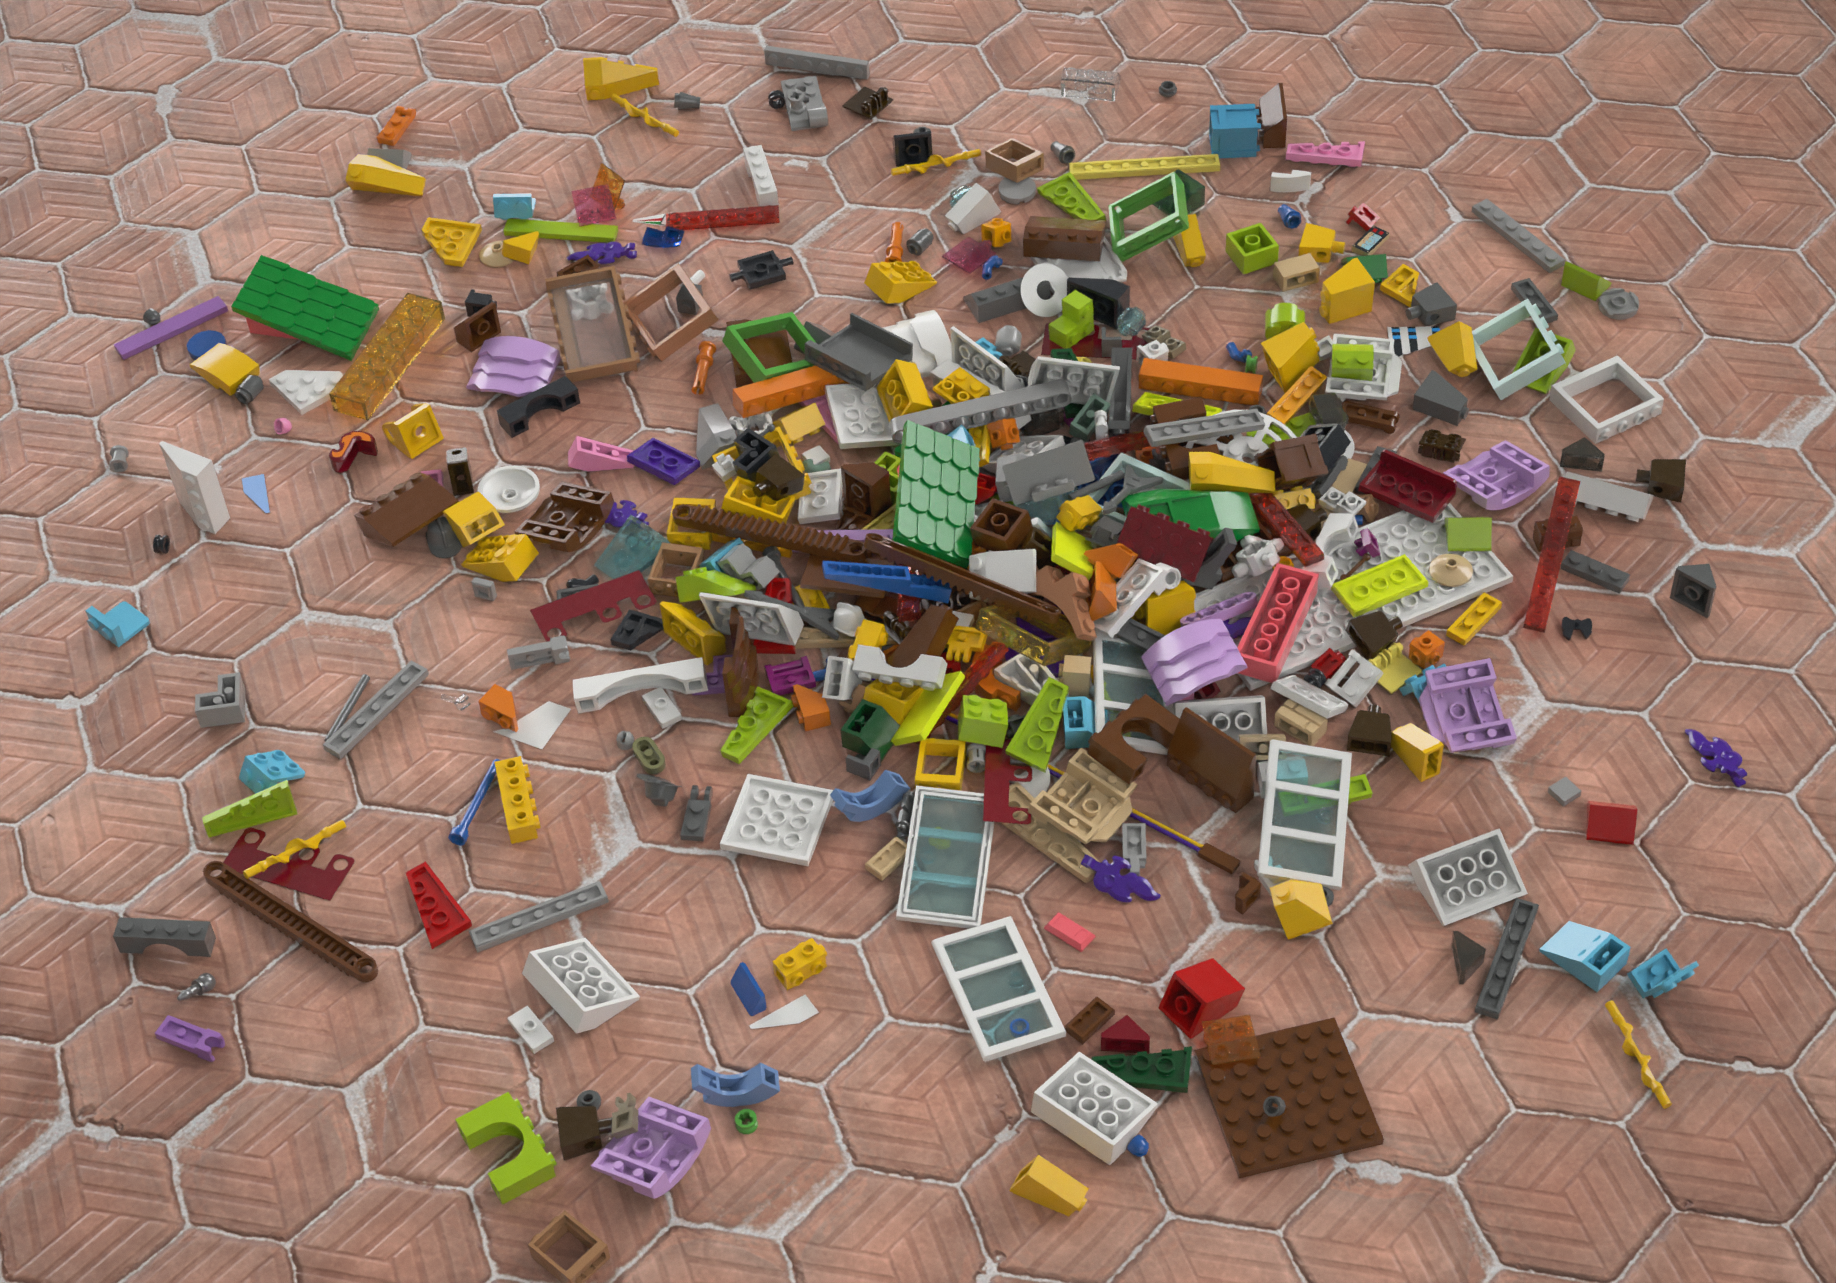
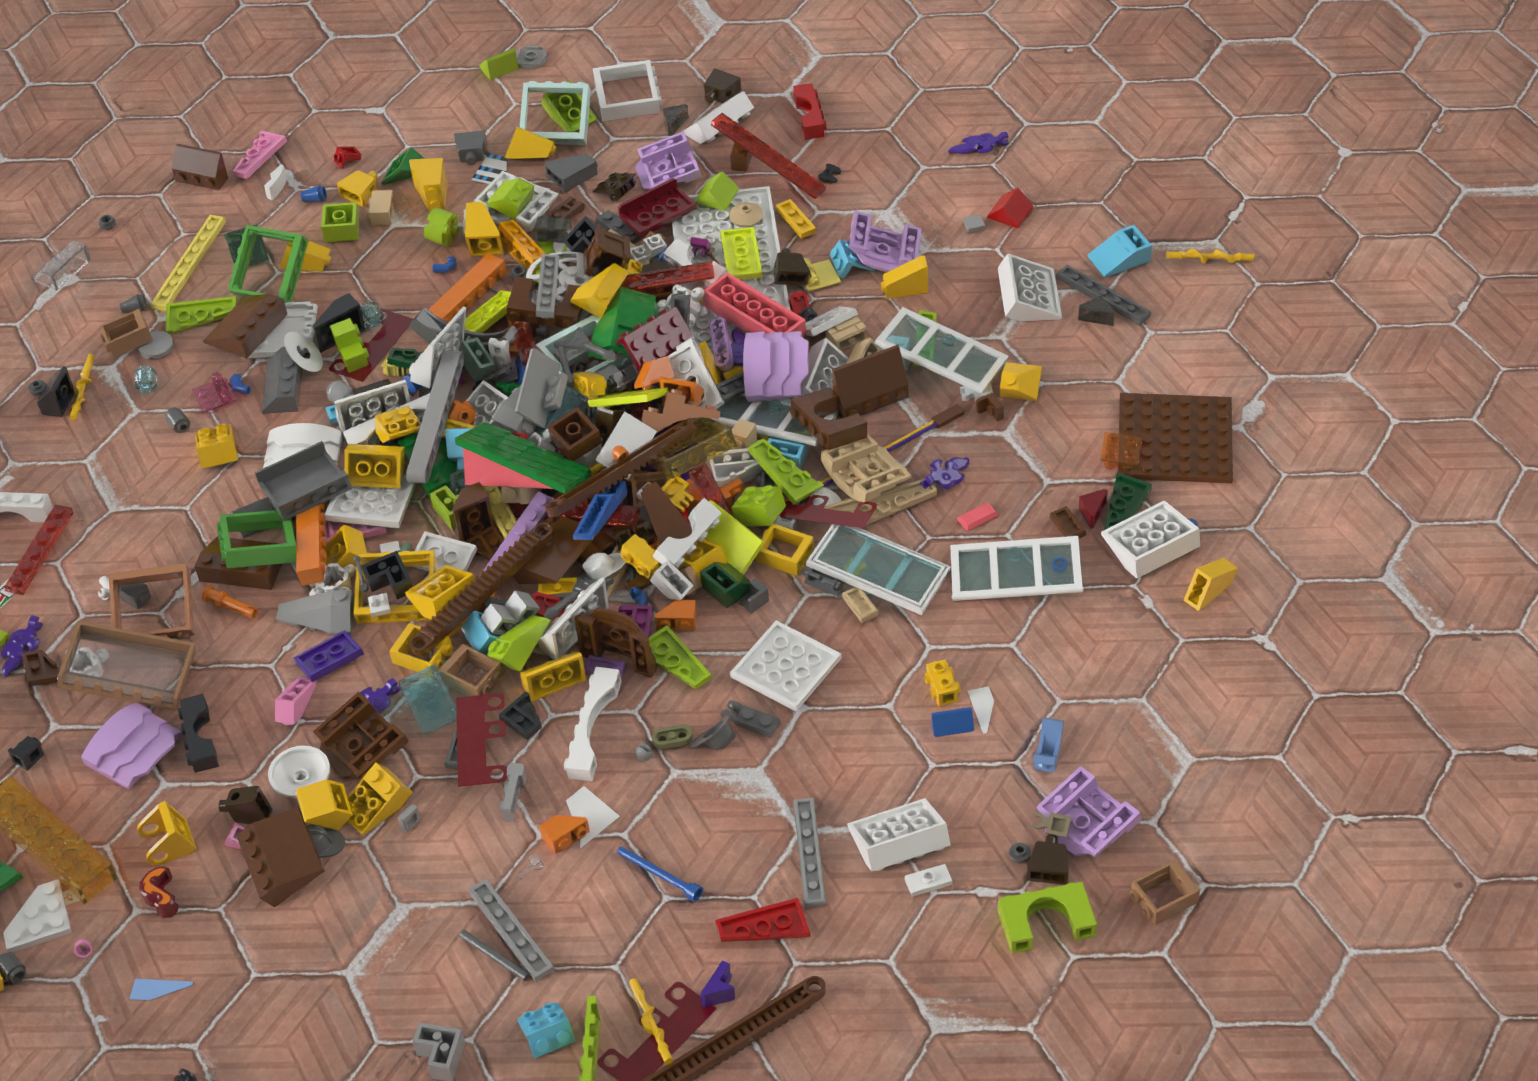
camera: 70 degrees left, 0 degrees up
white slope [159,441,230,534] -> none
reddish brown slope [454,302,501,352] -> none
yellow brick [495,756,541,844] -> none
black arm [566,574,599,588] -> none
clear blue slope [642,226,685,248] -> none
white plate [642,687,682,729] -> none
black plate [729,250,794,290] -> none
bright green bush [735,1109,758,1134] -> none
dark brown torso [753,454,805,501] -> none
medium blue arch [830,770,911,822] -> none
orange pin [885,222,904,263] -> none
white slope [945,183,1001,234] -> none
light orange brick [981,218,1011,247] -> none
dark grey panel [1102,327,1122,357] -> none
light grey hinge [1122,823,1146,876] -> none
white brick [1136,340,1169,365] -> none
dark tan slope [1142,325,1187,359] -> none
red slope [1158,958,1245,1039] -> none
dark azure container [1209,104,1261,158] -> none
bright green bush [1245,355,1258,374] -> none
dark grey hinge [1263,1096,1286,1117] -> none
white plate [1324,649,1384,708] -> none
dark brown torso [1347,705,1392,757] -> none
tile [1352,225,1390,256] -> none
yellow wing [1379,264,1419,307] -> none
orange brick [1409,630,1445,669] -> none
light grey plate [1472,199,1565,273] -> none
dark grey plate [1511,278,1558,323] -> none
dark grey plate [1561,550,1630,594] -> none
medium azure bracket [1627,948,1699,998] -> none
dark grey slope [1670,564,1717,618] -> none
none -> orange hinge [612,445,629,461]
none -> dark purple slope [701,960,735,1007]
none -> red arch [793,83,827,140]

